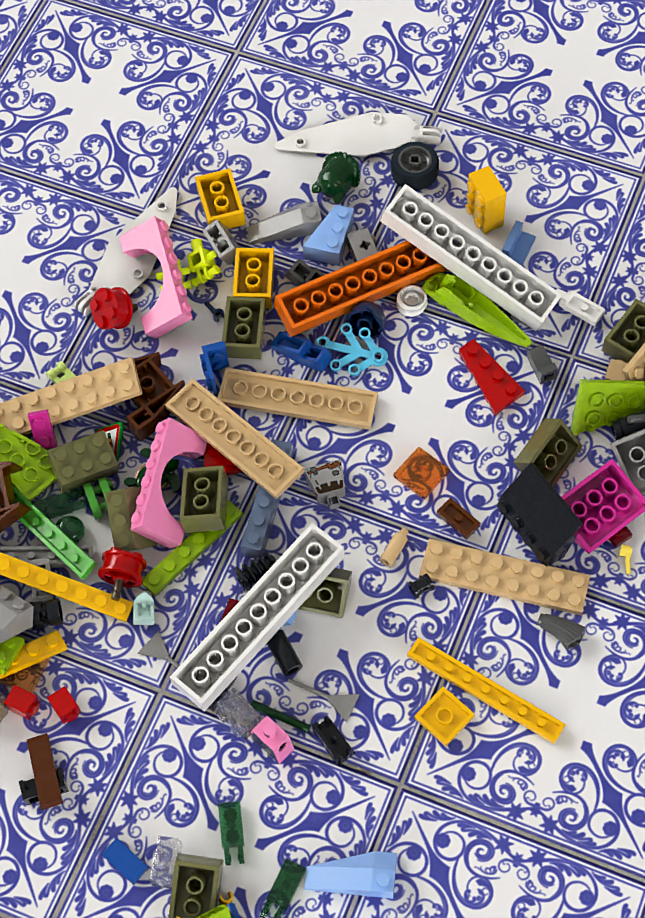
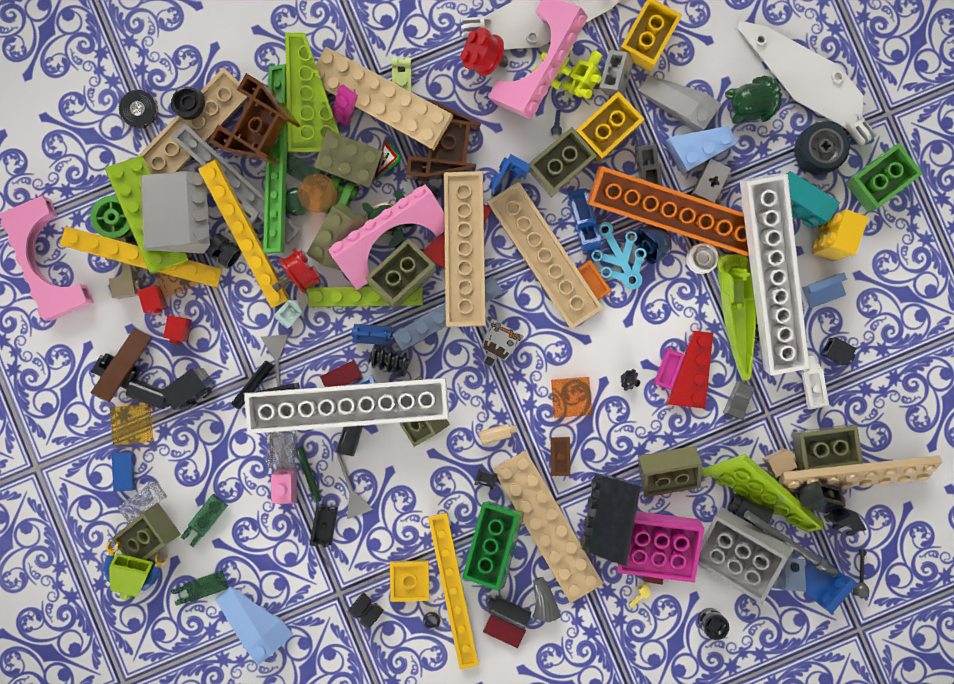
camera: 40 degrees right, 25 degrees up
none -> clear yellow tile [110,404,153,446]
none -> black brick [126,379,170,409]
none -> black brick [160,368,217,411]
none -> black axle [231,361,274,409]
none -> clear orange tile [298,174,337,213]
none -> black wheel [347,592,384,630]
none -> blue hinge [351,324,392,345]
none -> black piece [423,612,441,630]
none -> green brick [462,501,525,591]
none -> dark red tile [483,614,526,648]
none -> black brick [487,595,532,630]
none -> orange tile [577,259,612,300]
none -> black plant [620,369,641,391]
none -> dark pink tile [653,348,685,390]
none -> teal brick [786,171,840,228]
none -> black brick [820,337,857,365]
none -> bright green brick [845,143,923,212]

